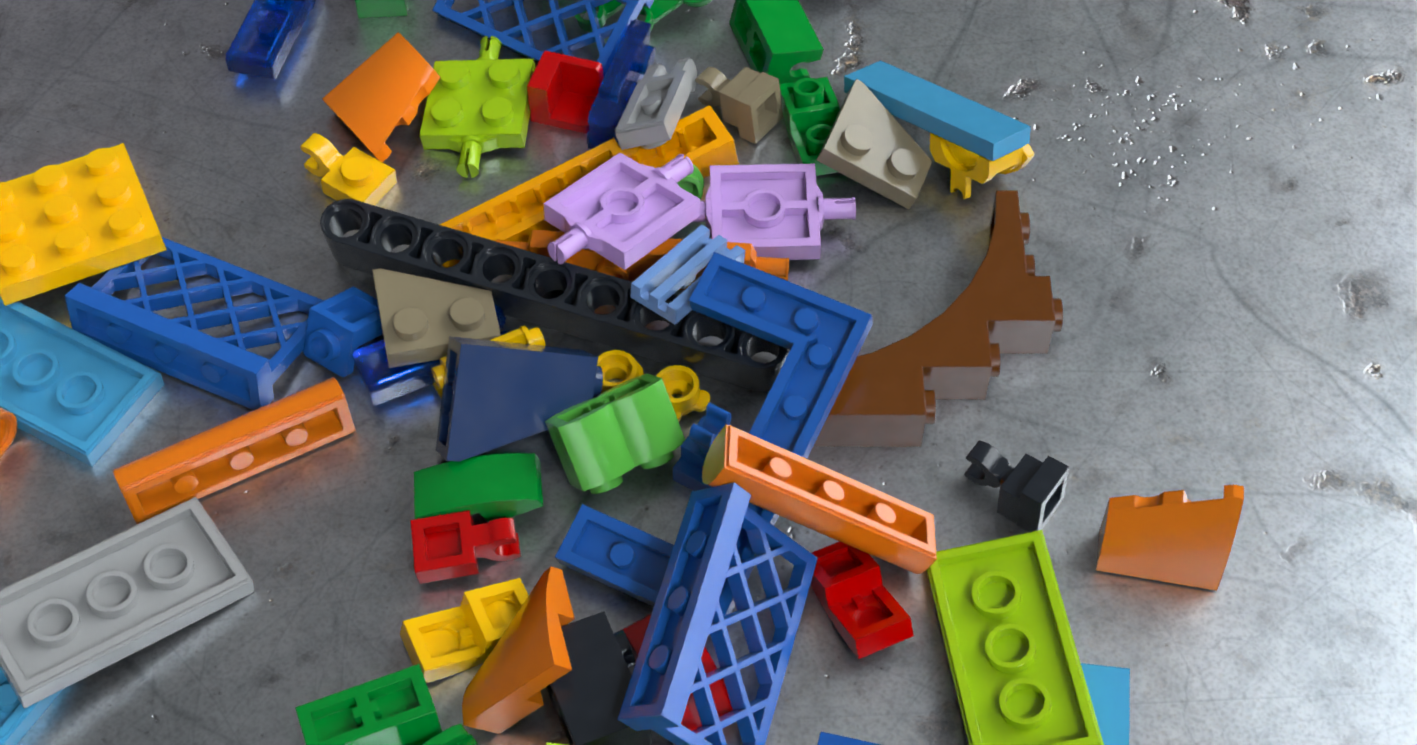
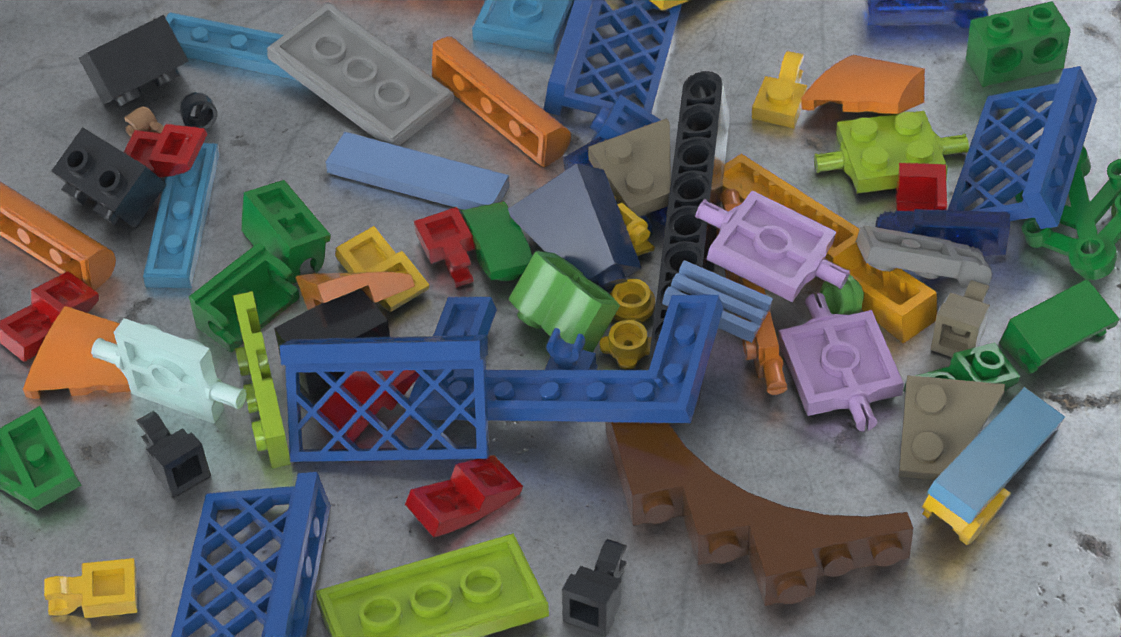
camera: 80 degrees right, 5 degrees down
orange brick [702,424,937,574] -> none
none -> medium blue tile [326,132,510,210]

